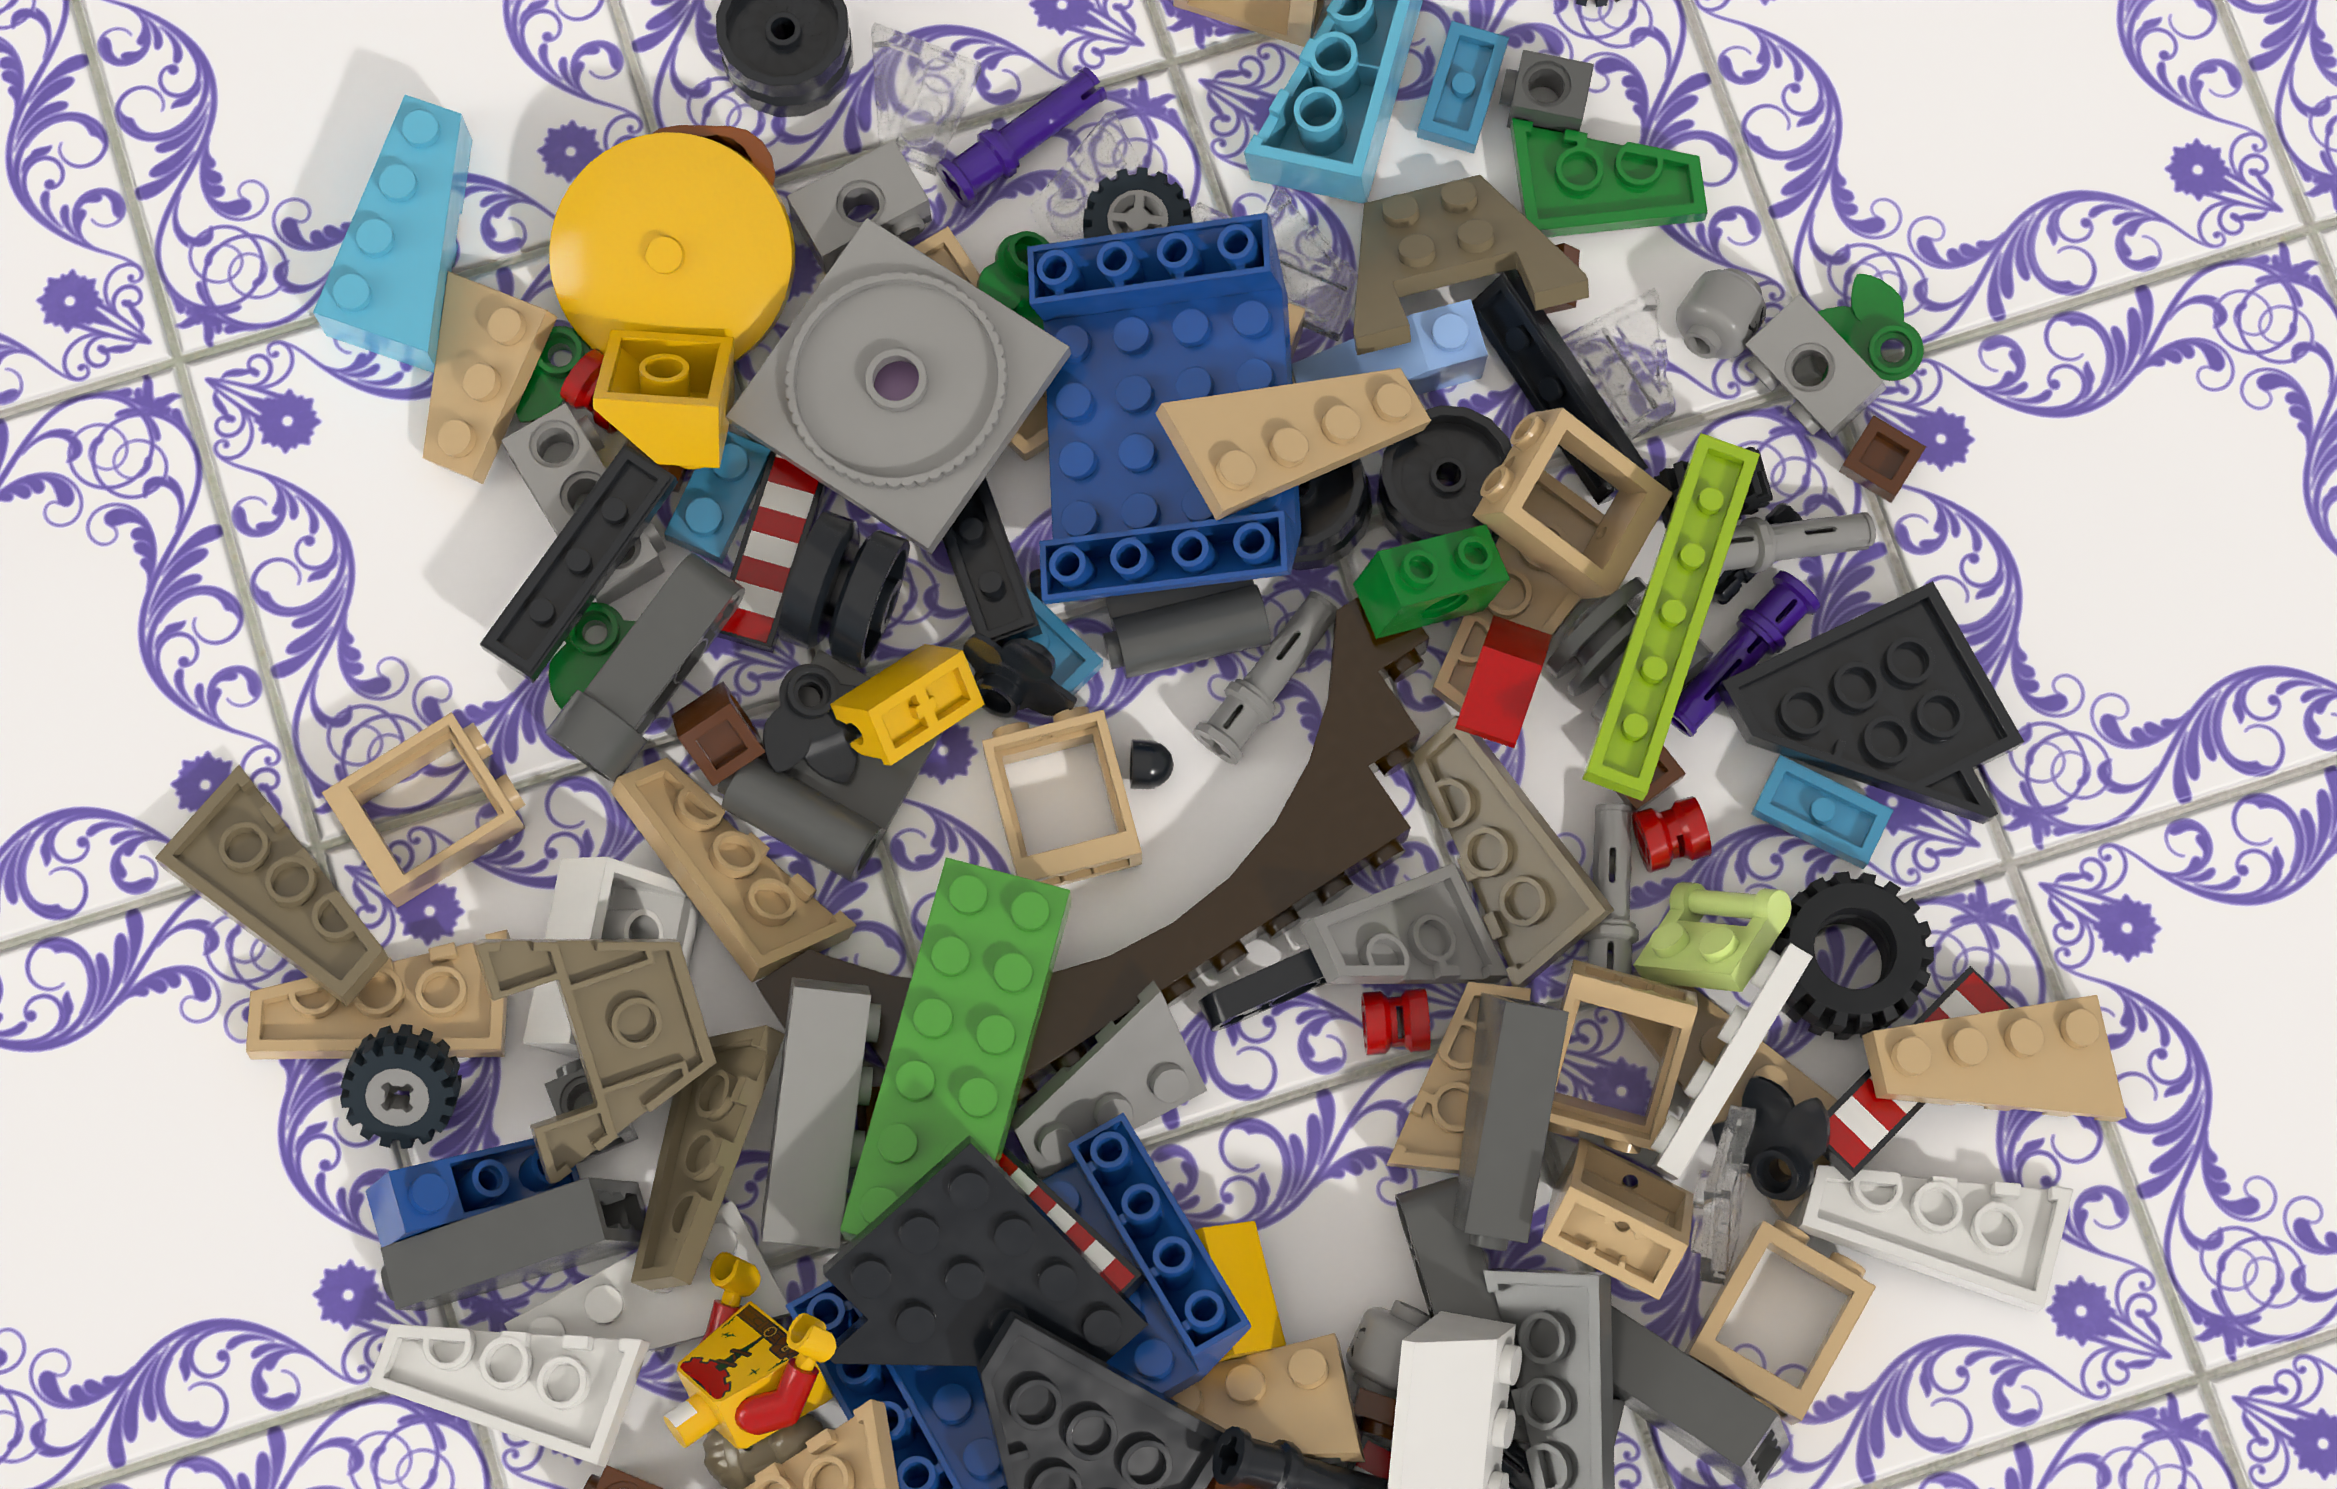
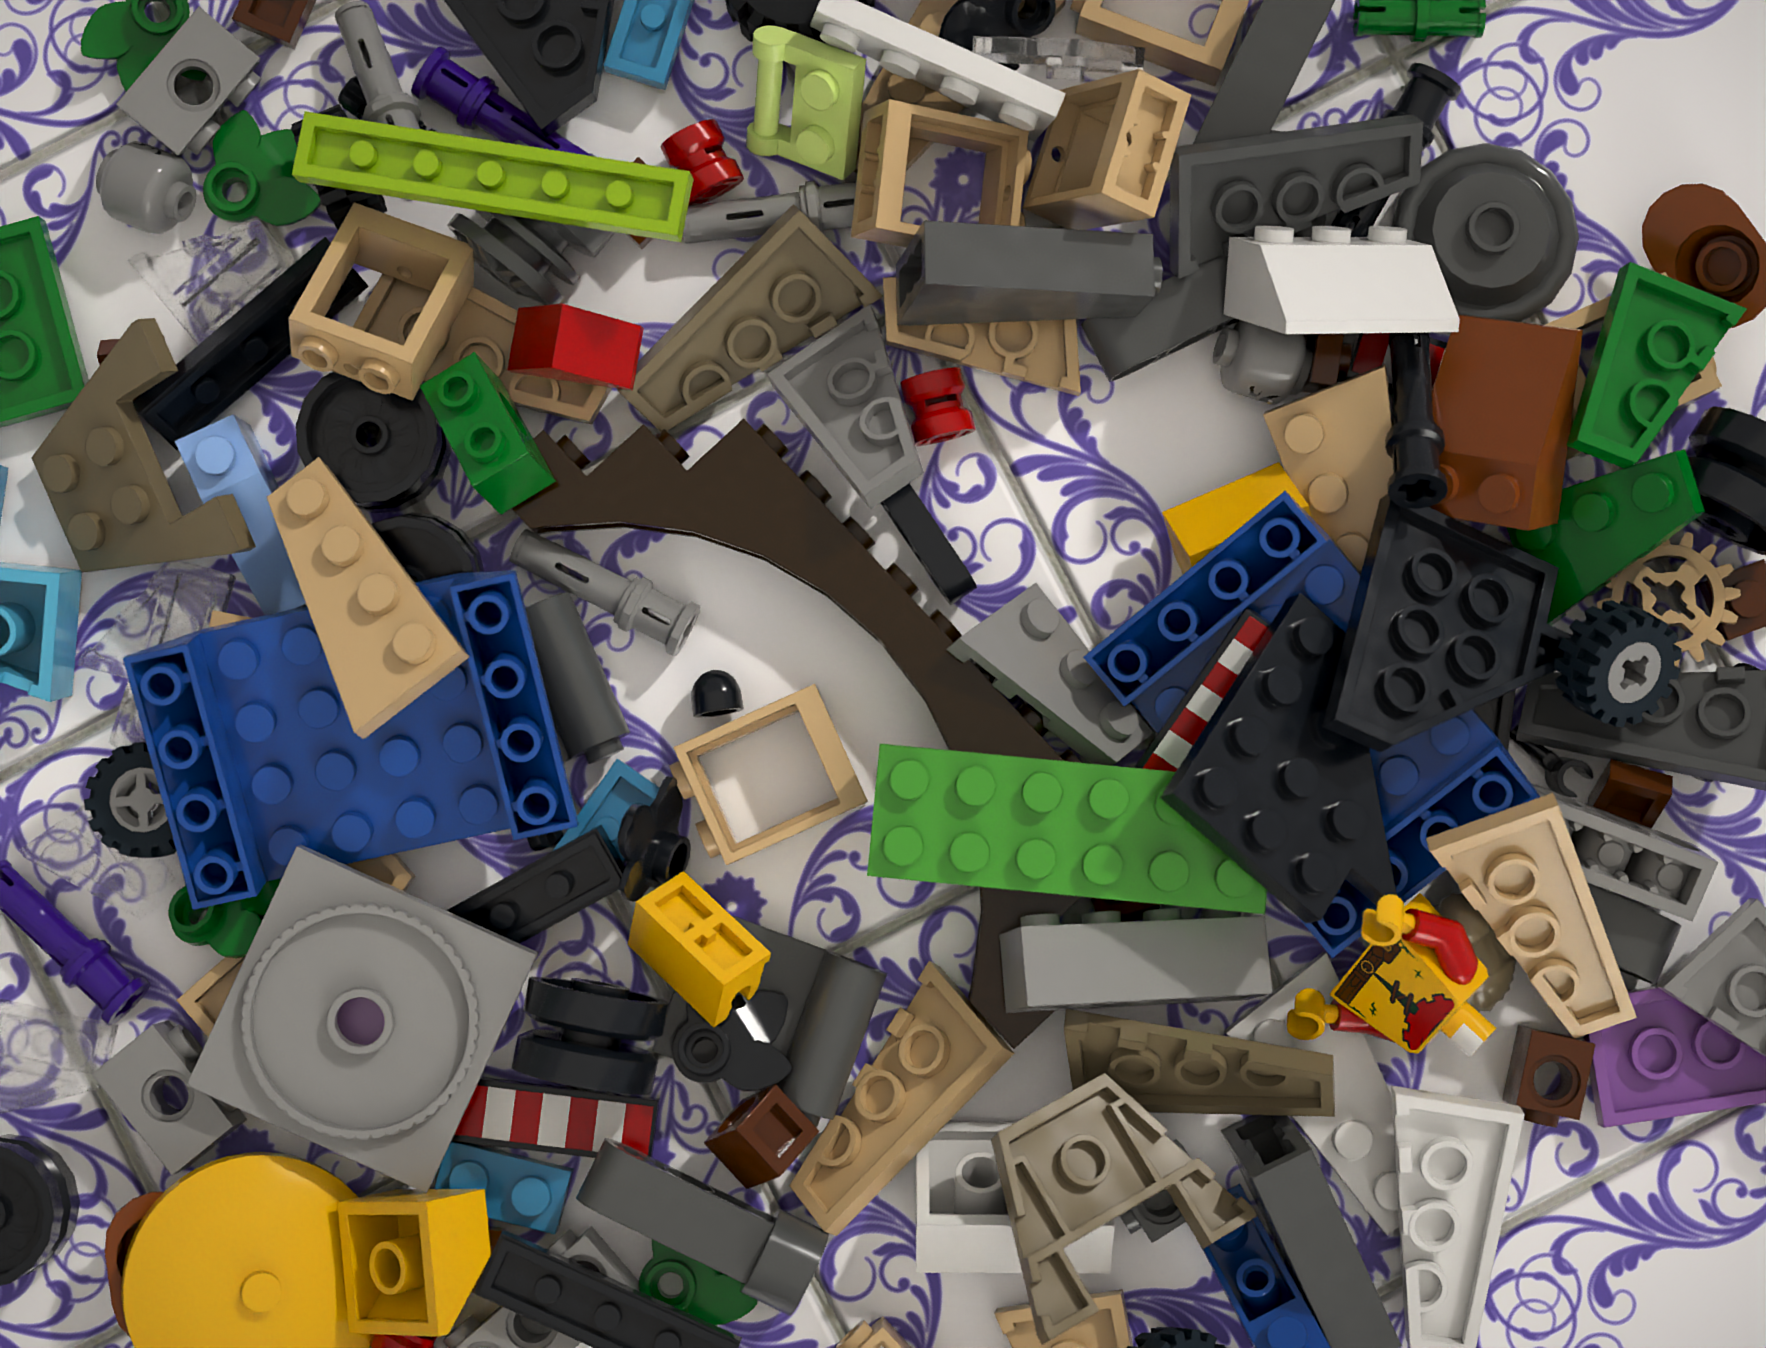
camera: 95 degrees left, 10 degrees up
none -> green plate [203,110,322,227]

